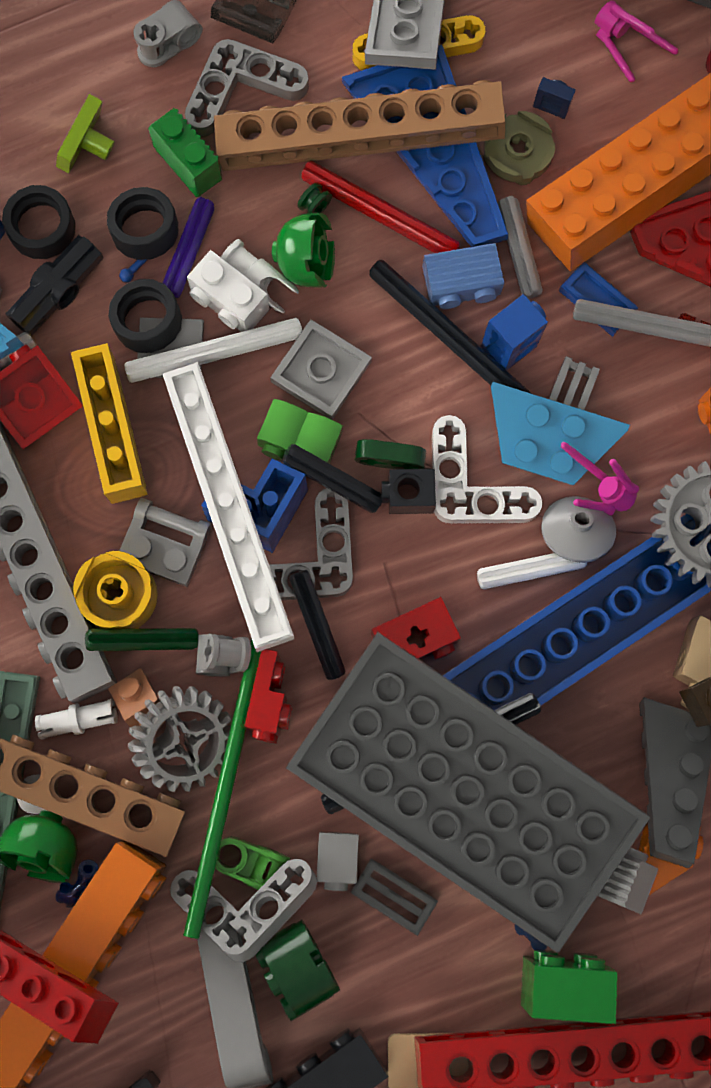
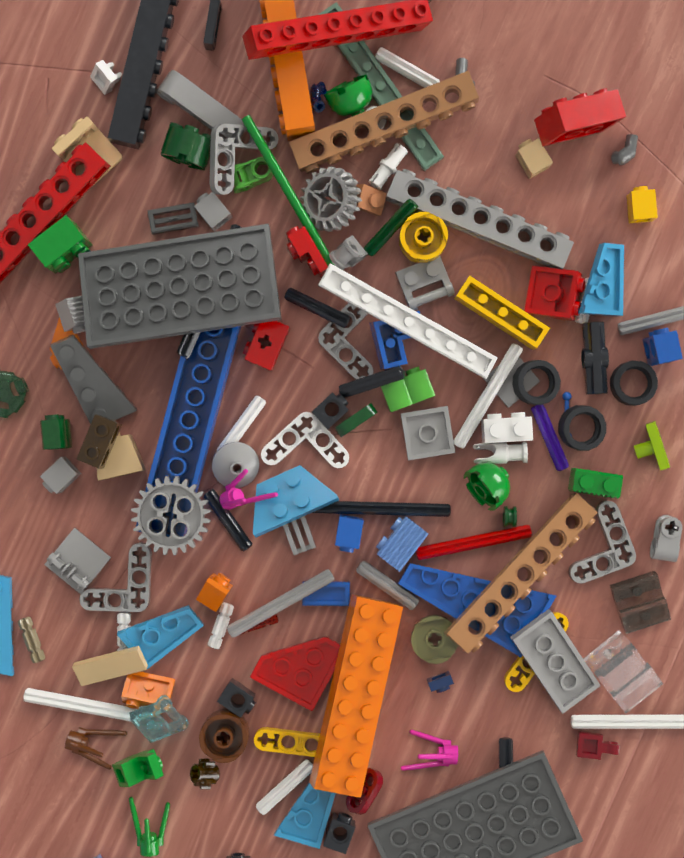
camera: 140 degrees right, 10 degrees up
none -> black axle [204,489,252,552]

